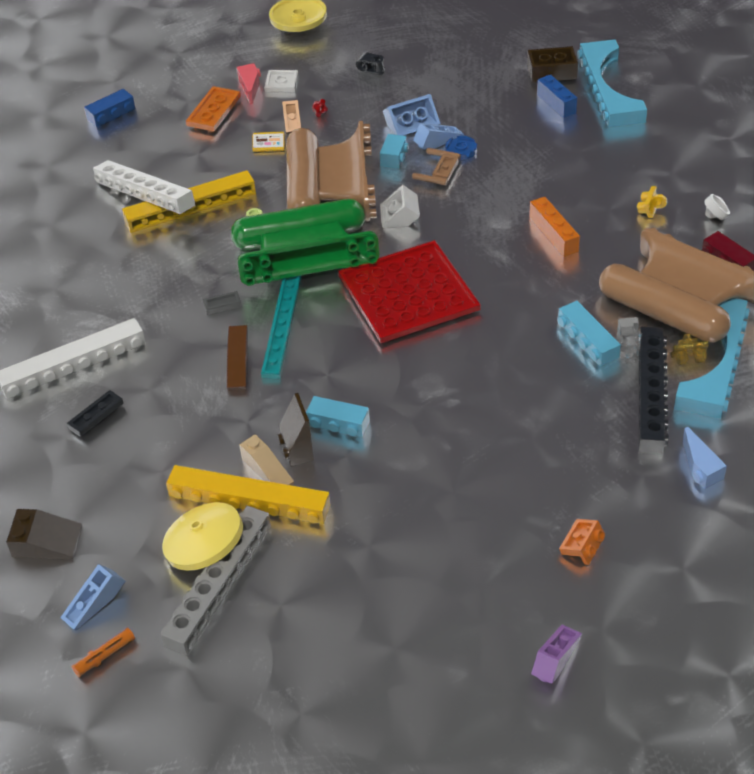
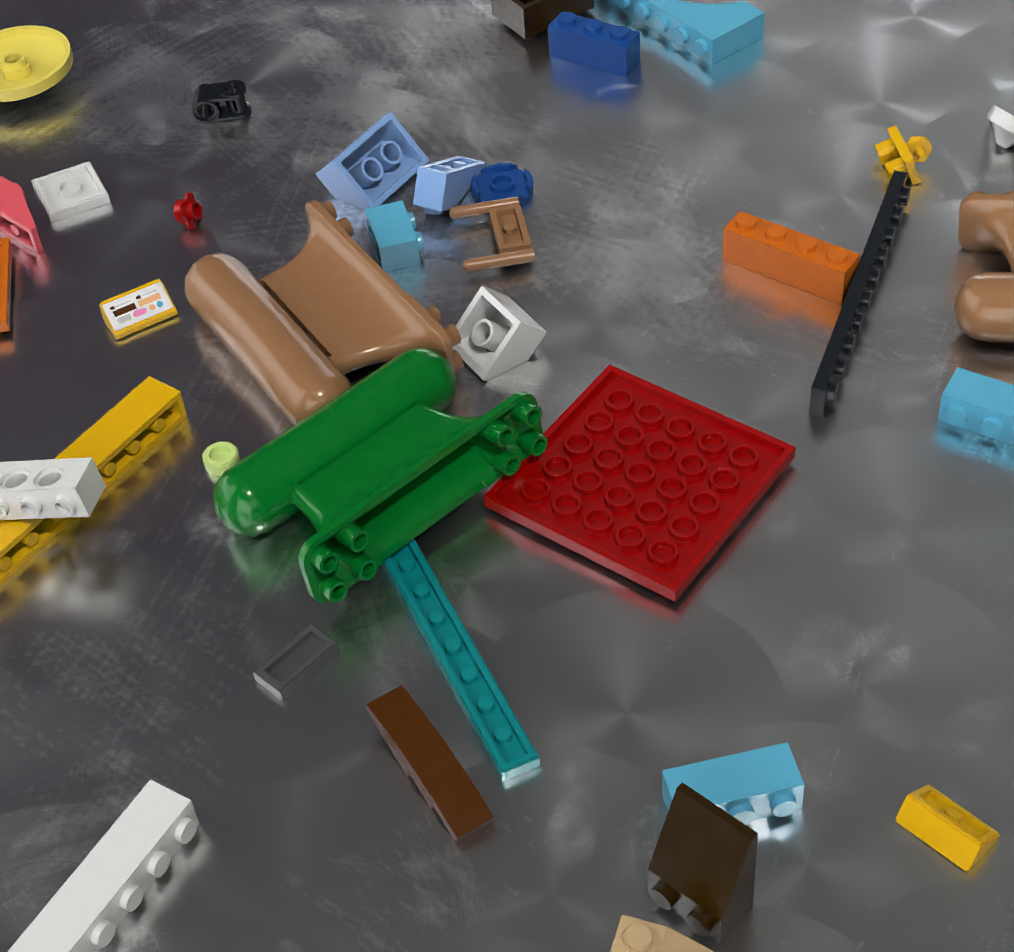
camera: 30 degrees left, 0 degrees up
light nougat slope [282,100,301,134] -> none
none -> black plate [809,170,911,416]
none -> yellow slope [896,784,1000,871]

